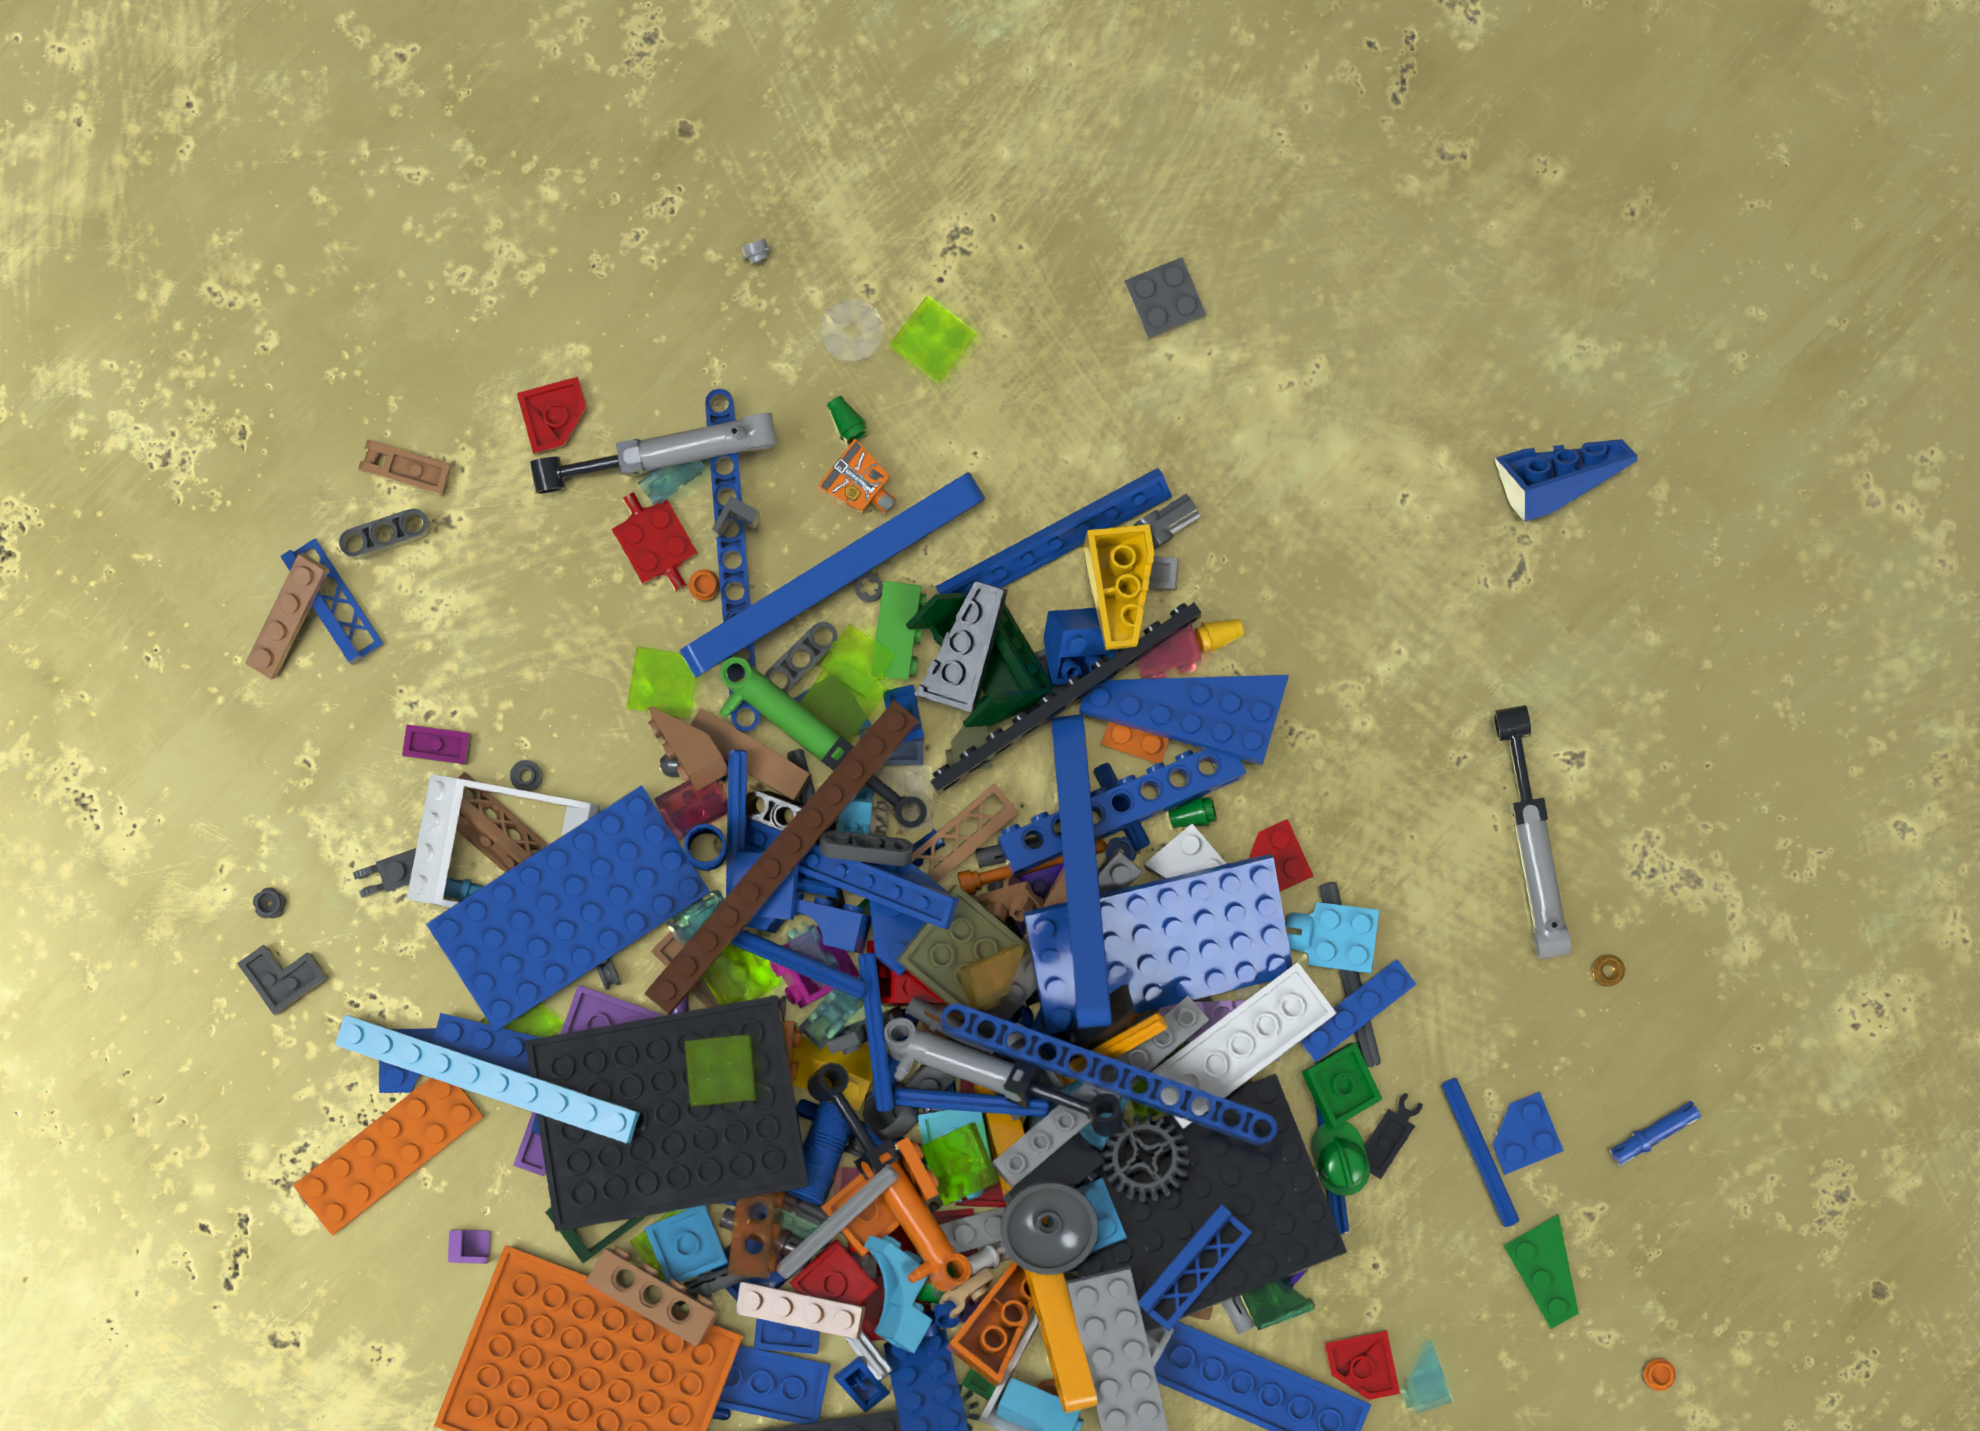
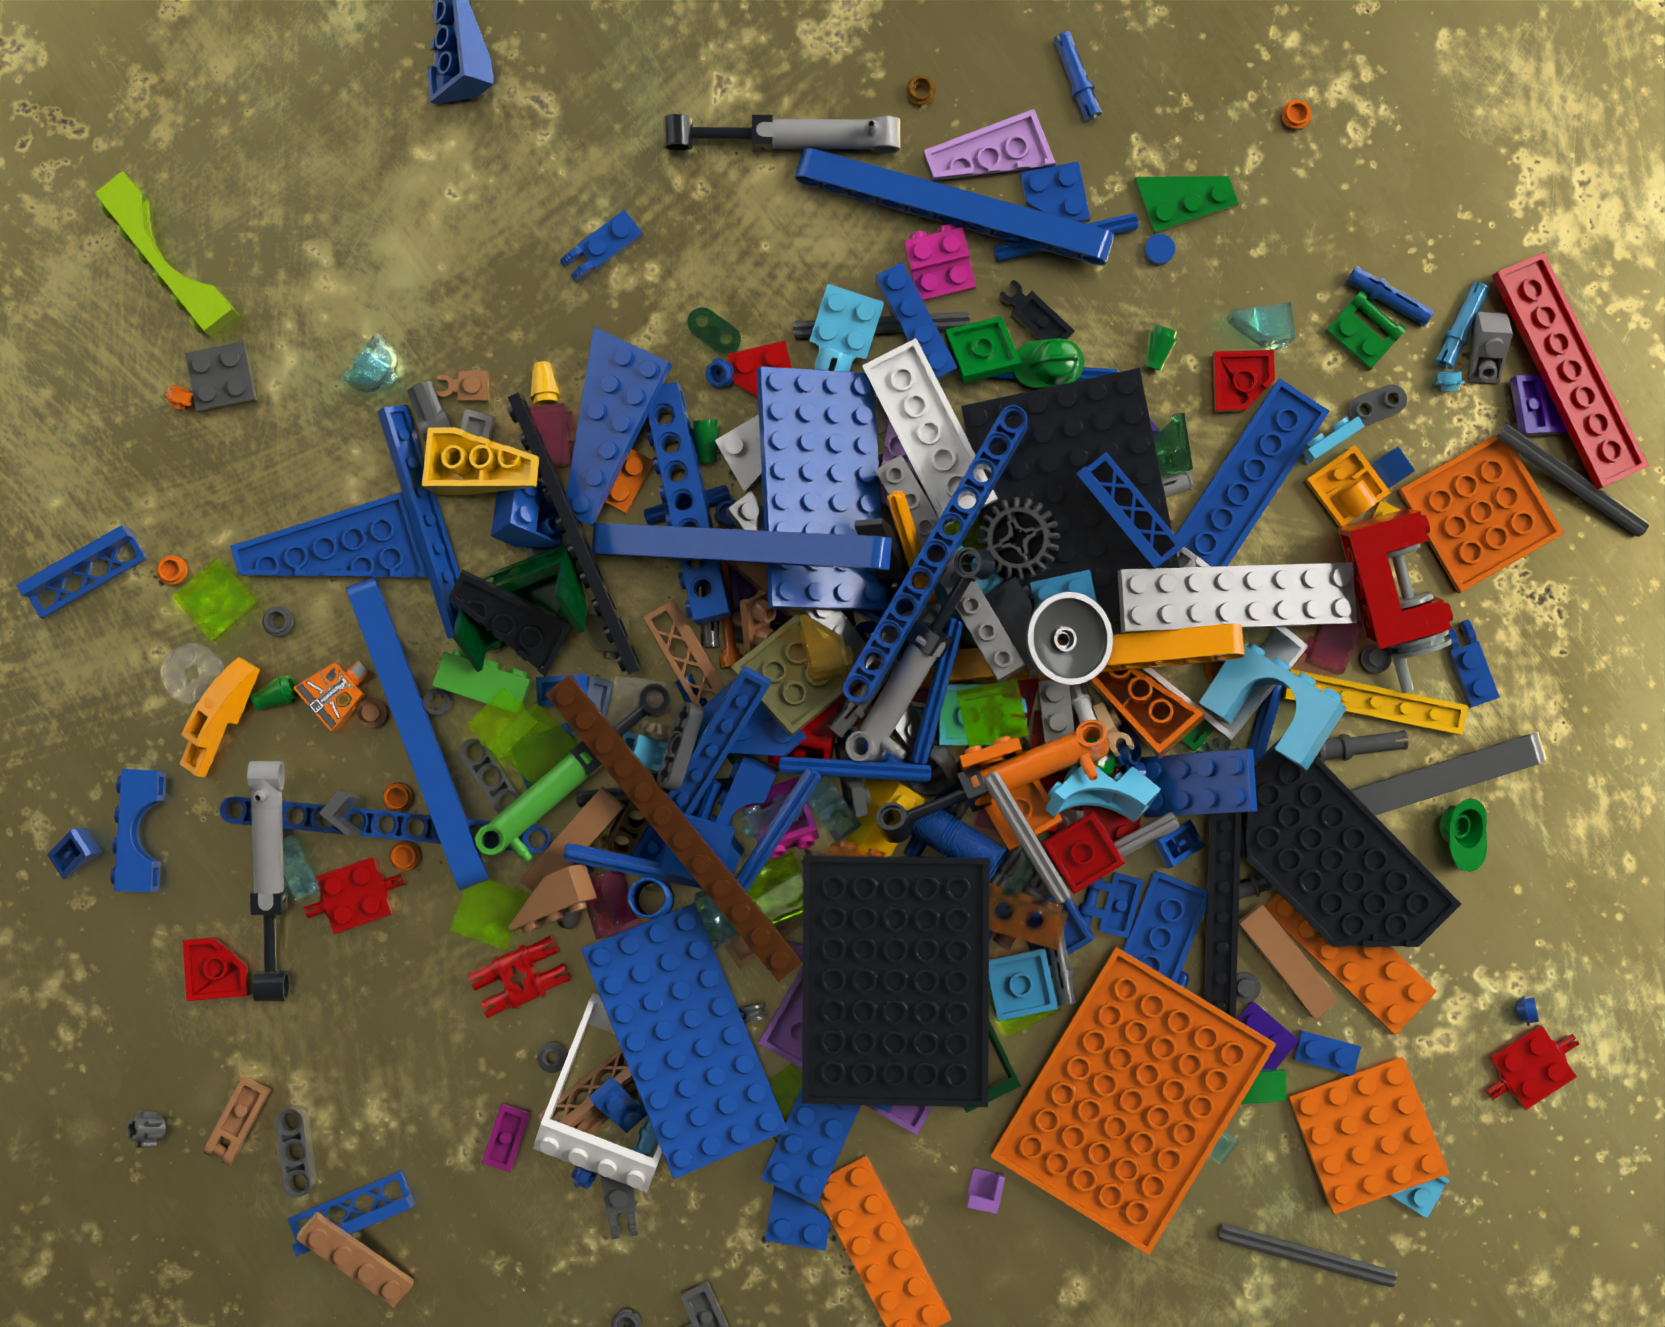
camera: 75 degrees left, 0 degrees up
medium azure plate [335,1015,640,1143] -> none
medium nougat brick [585,1246,720,1347] -> none
clear neon green plate [685,1035,756,1106] -> none
plate [735,1282,866,1339] -> none
light grey plate [742,238,772,264] -> none
none -> blue fence [16,525,147,619]
none -> blue slope [47,828,104,880]
none -> lime arch [94,171,239,337]
none -> blue arch [110,769,166,892]
none -> dark grey gear [127,1111,166,1148]
none -> orange plate [157,555,188,585]
none -> orange plate [164,385,193,410]
none -> light orange slope [179,657,260,778]
none -> blue wing [230,492,429,578]
none -> dark grey plate [262,606,293,637]
none -> clear light blue cylinder [341,332,398,393]
none -> medium nougat plate [357,698,388,728]
none -> orange plate [382,782,413,812]
none -> medium nougat plate [437,371,489,402]
none -> red pin [467,935,571,1019]
none -> blue hinge [560,209,643,281]
none -> blue plate [571,1166,598,1189]
none -> blue plate [589,1077,647,1133]
none -> clear green plate [687,307,741,356]
none -> blue plate [705,358,734,388]
none -> blue beam [794,148,1114,265]
none -> dark pink plate [904,224,976,302]
none -> lavender wing [923,109,1056,180]
none -> blue tile [1144,234,1175,265]
none -> green cone [1144,325,1177,371]

